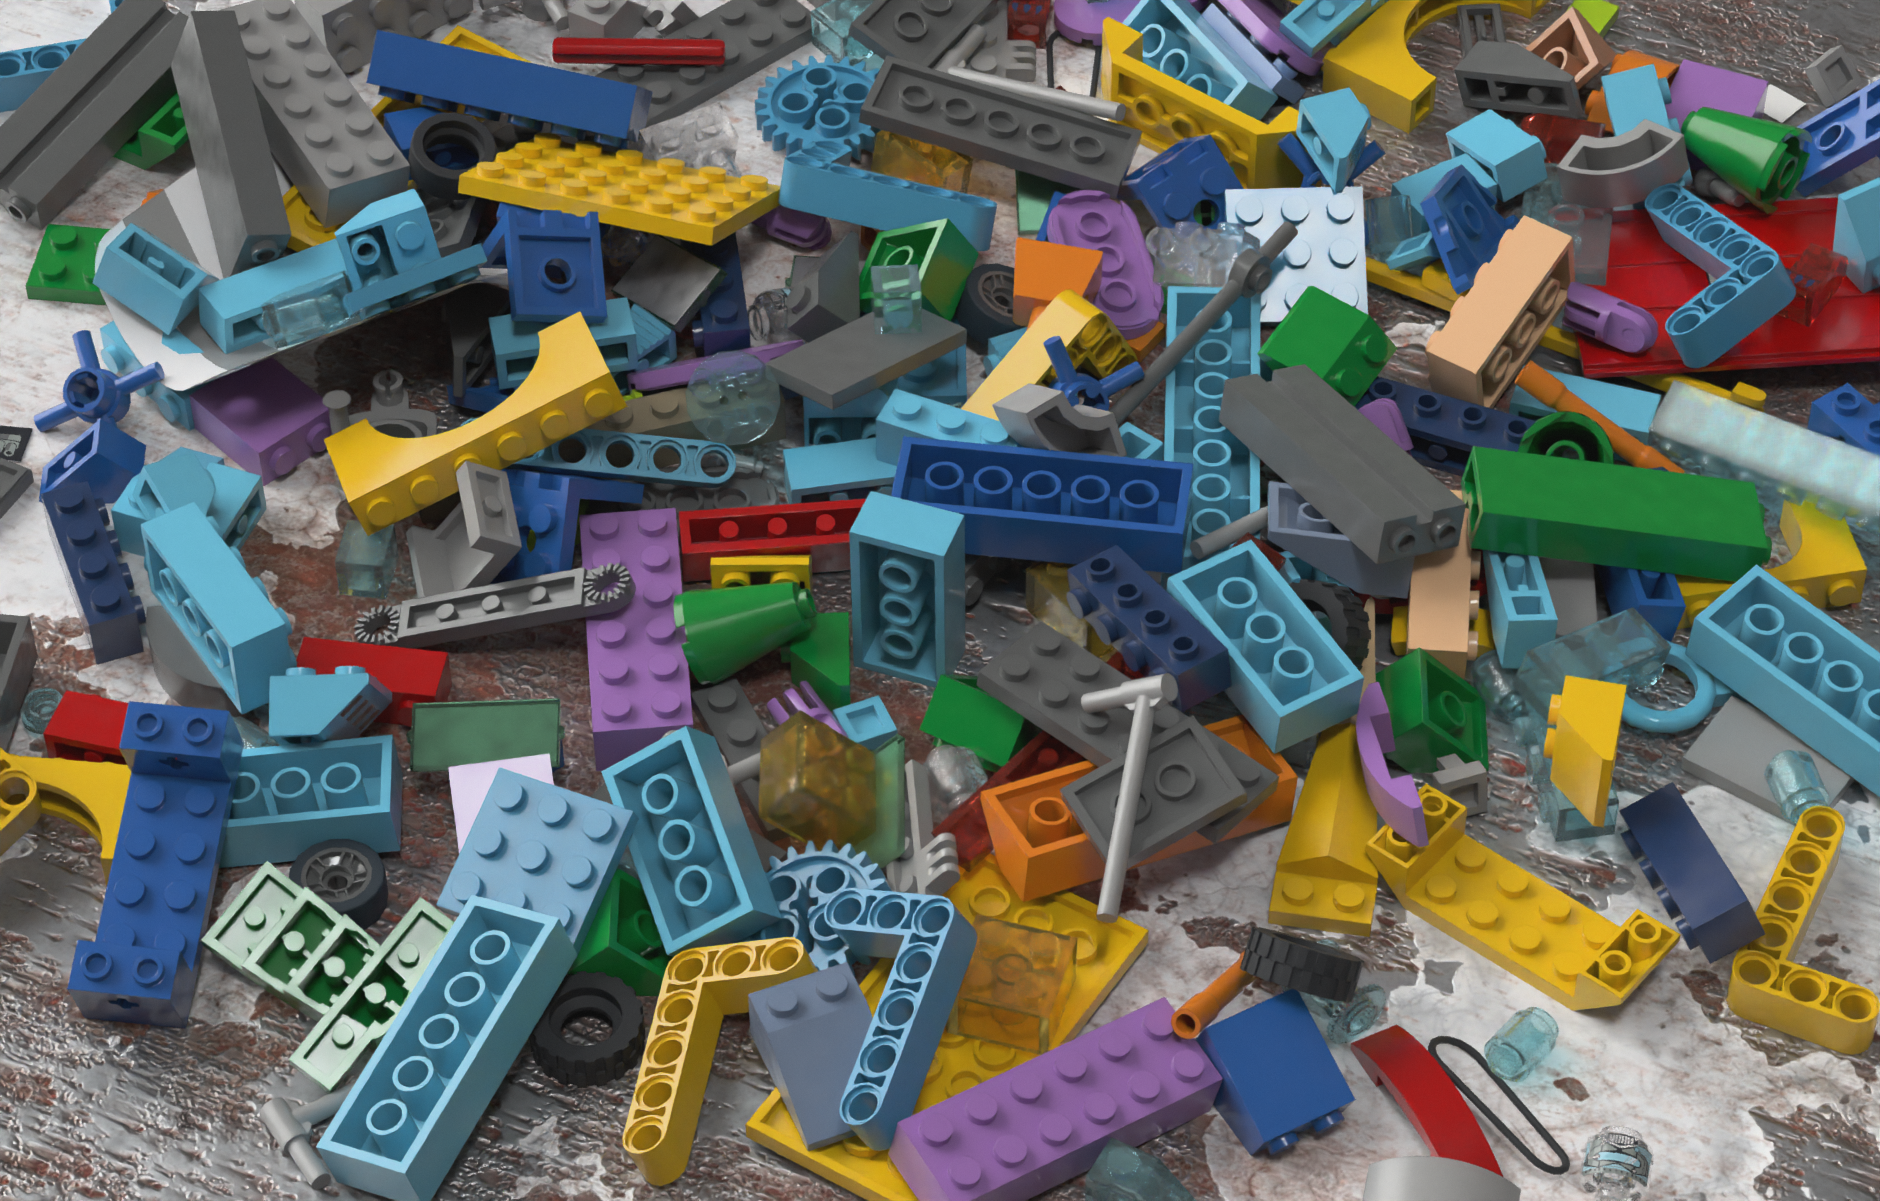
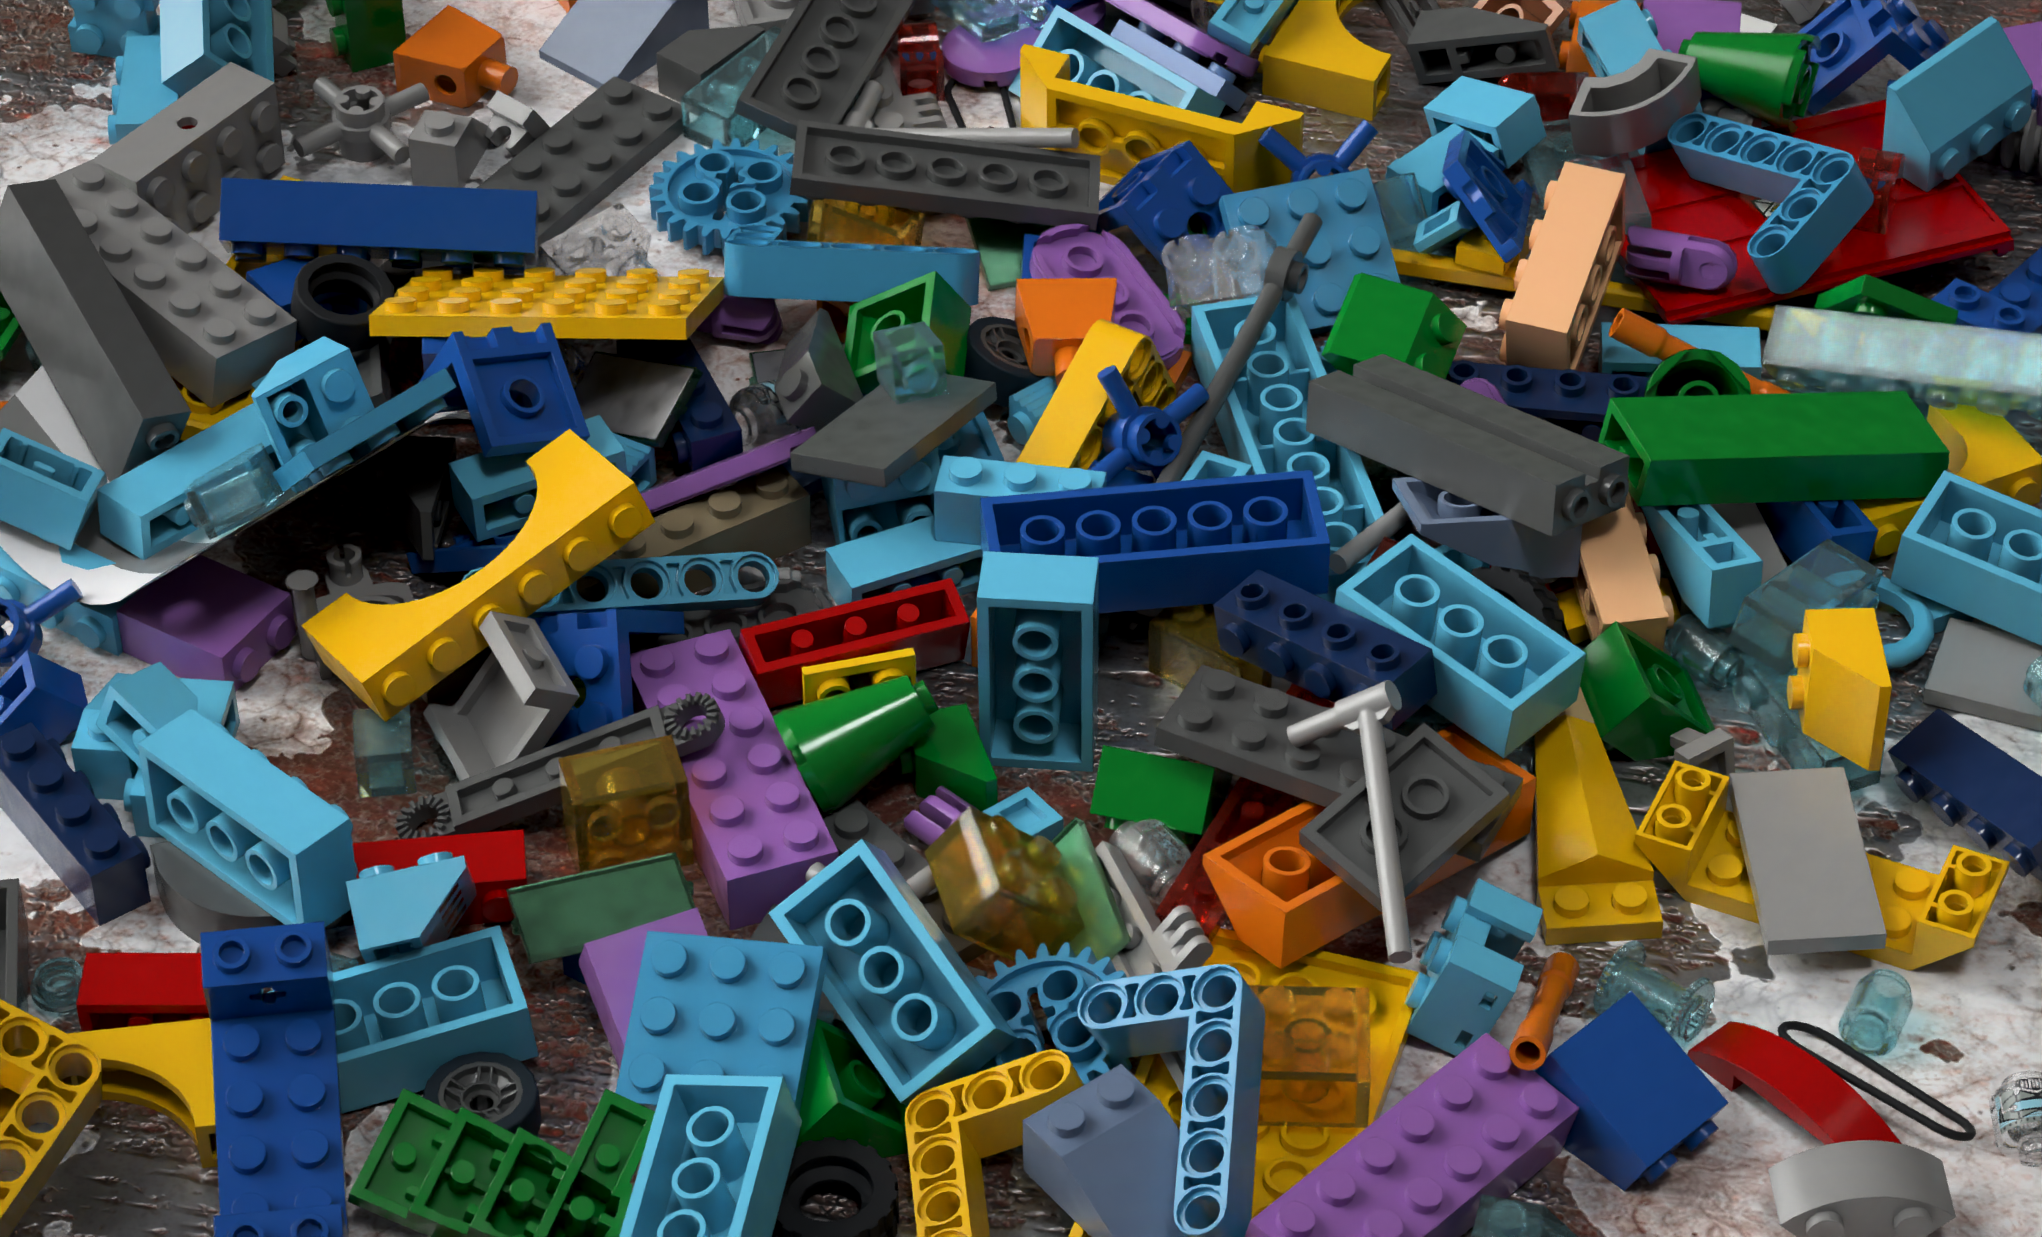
camera: 15 degrees left, 5 degrees down
red axle [552,37,726,66] -> none
clear light blue plate [685,350,781,445] -> none
light grey brick [992,383,1127,457] -> none
black tyre [1240,927,1364,1003] -> none
medium azure slope [1296,87,1371,192] -> none
medium lavender slope [1356,682,1429,847] -> none
none -> clear yellow brick [558,735,694,883]
none -> medium azure piece [1404,878,1543,1056]
none -> light grey tile [1728,767,1887,955]
none -> green plate [1813,274,1959,352]

